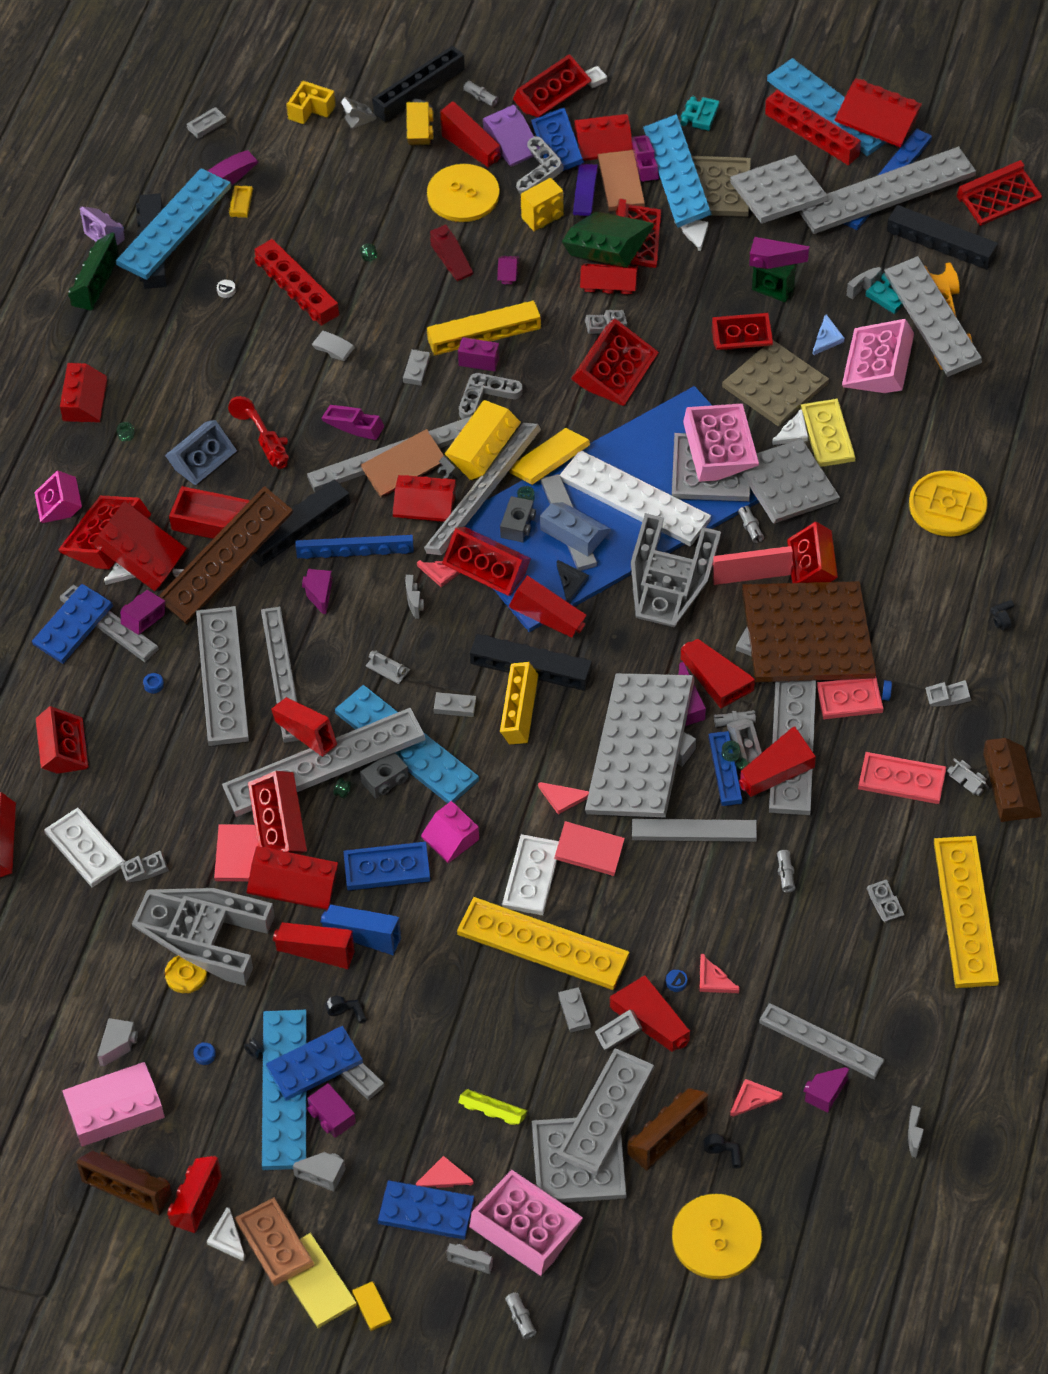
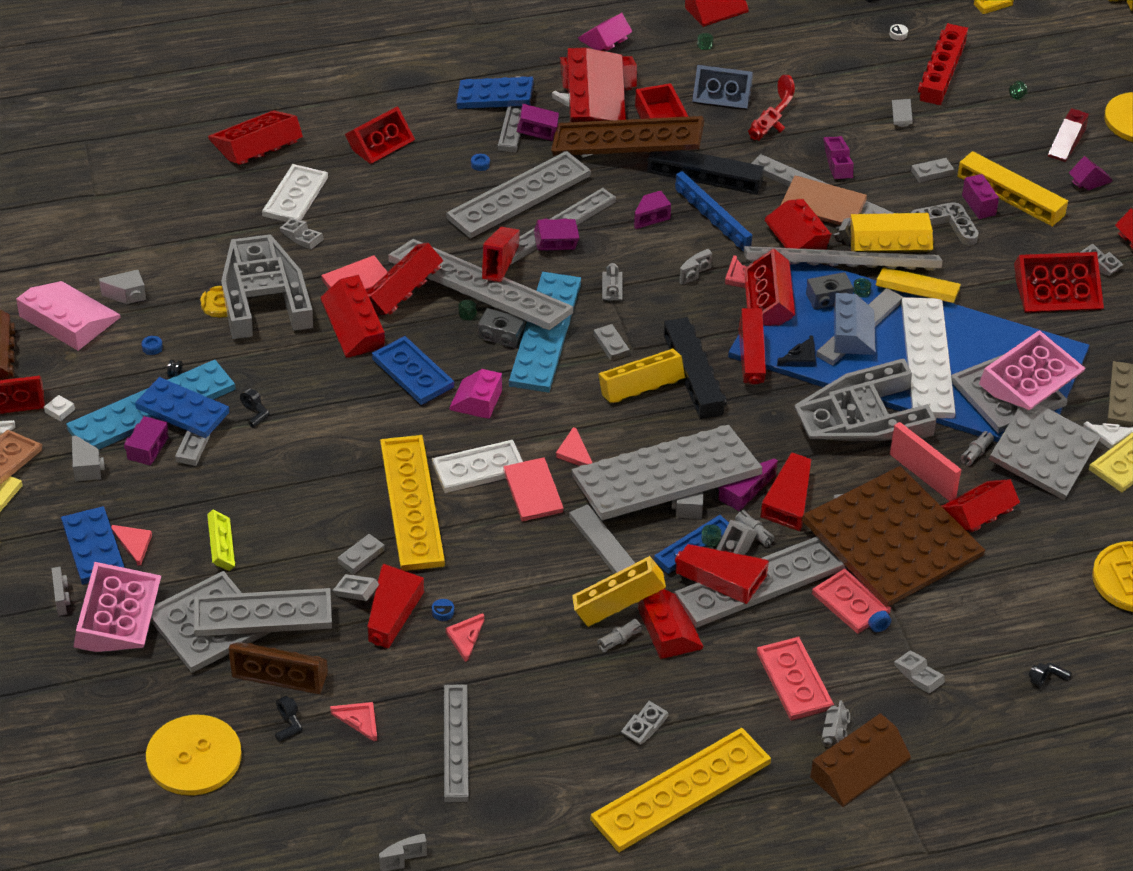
camera: 55 degrees right, 10 degrees down
red slope [273,922,355,969] -> none
blue slope [321,905,401,955] -> none
light grey pin [505,1292,536,1339] -> none
magenta slope [803,1067,849,1113] -> none
none -> white plate [44,395,75,421]
none -> magenta brick [534,218,579,250]
none -> yellow brick [572,556,666,627]
none -> red slope [638,589,703,659]

